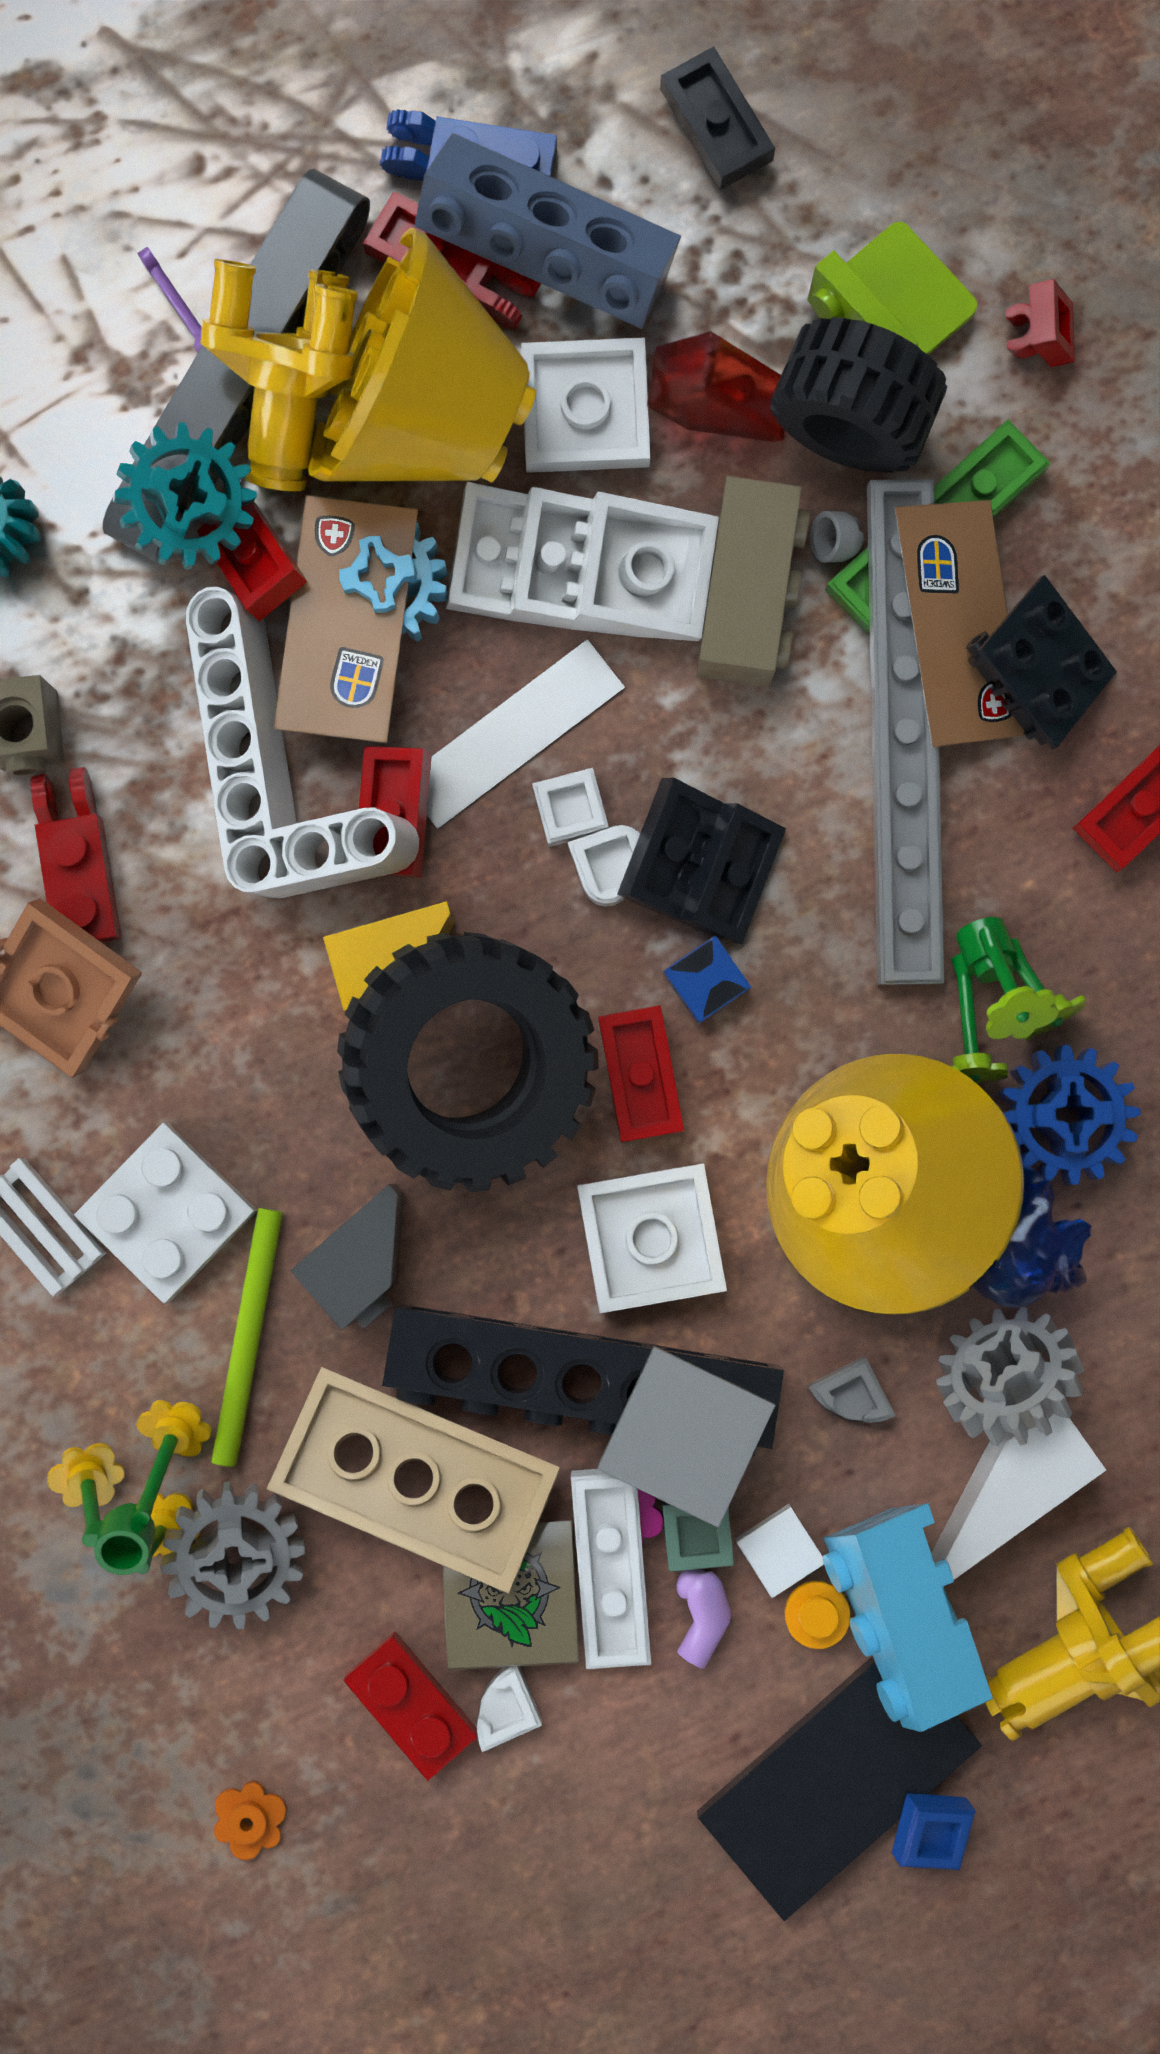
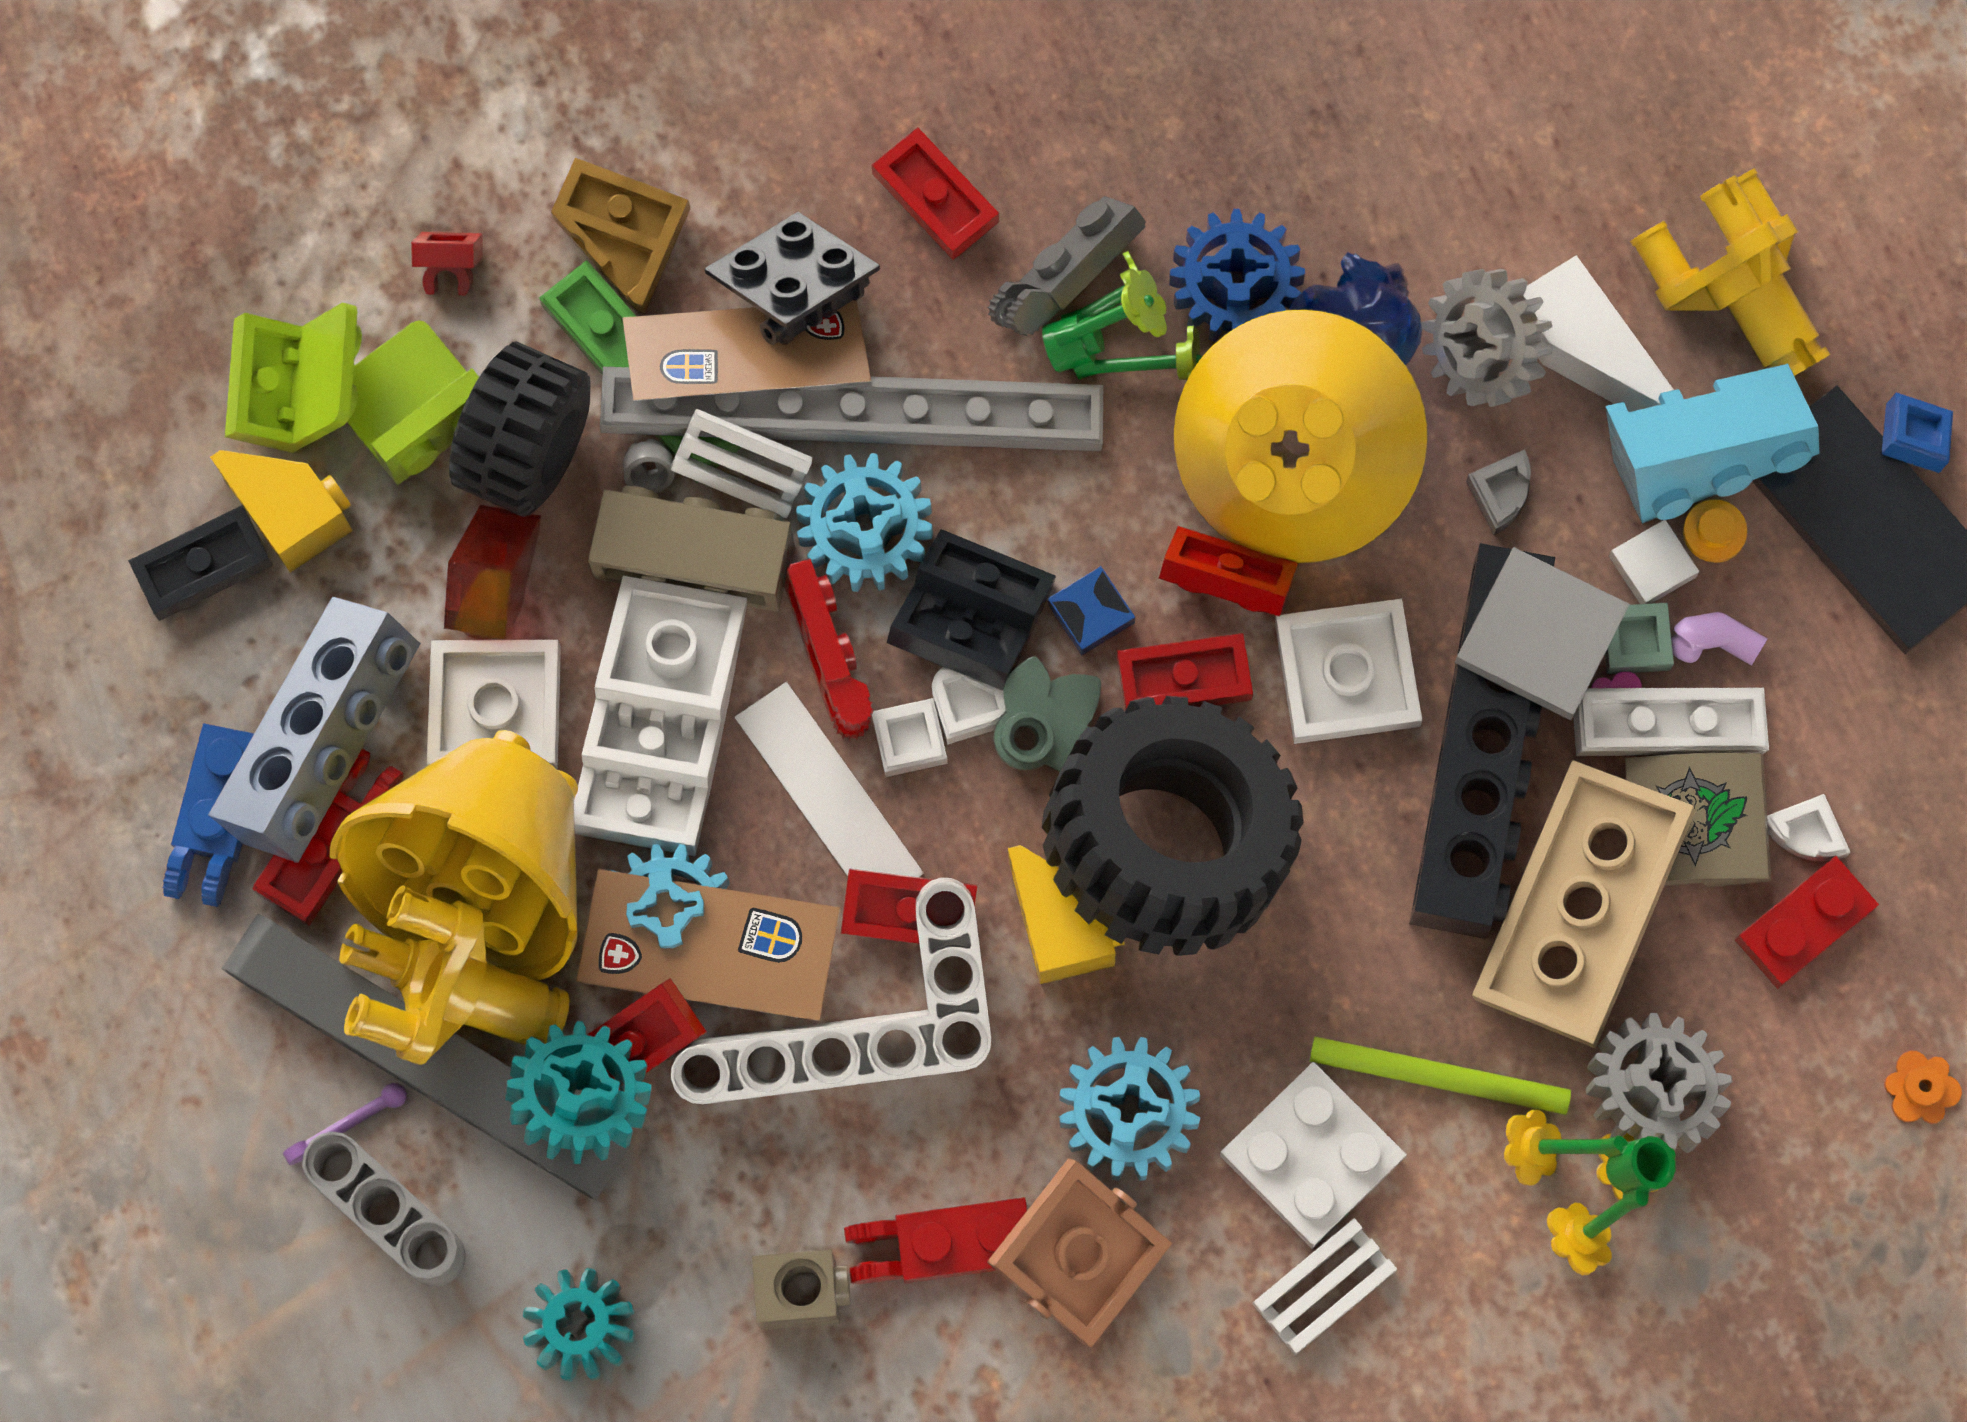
camera: 90 degrees left, 10 degrees down
dark grey slope [290,1184,404,1330] -> none
none -> yellow slope [210,450,353,573]
none -> lime bracket [225,302,362,453]
none -> light grey beam [302,1132,466,1287]
none -> pearl gold wing [551,158,691,313]
none -> white tile [671,409,812,519]
none -> red hinge [784,558,874,741]
none -> medium azure gear [796,453,933,592]
none -> dark grey hinge [987,196,1146,336]
none -> sand green plate [994,656,1101,772]
none -> medium azure gear [1059,1037,1200,1181]
none -> red plate [1158,526,1298,617]

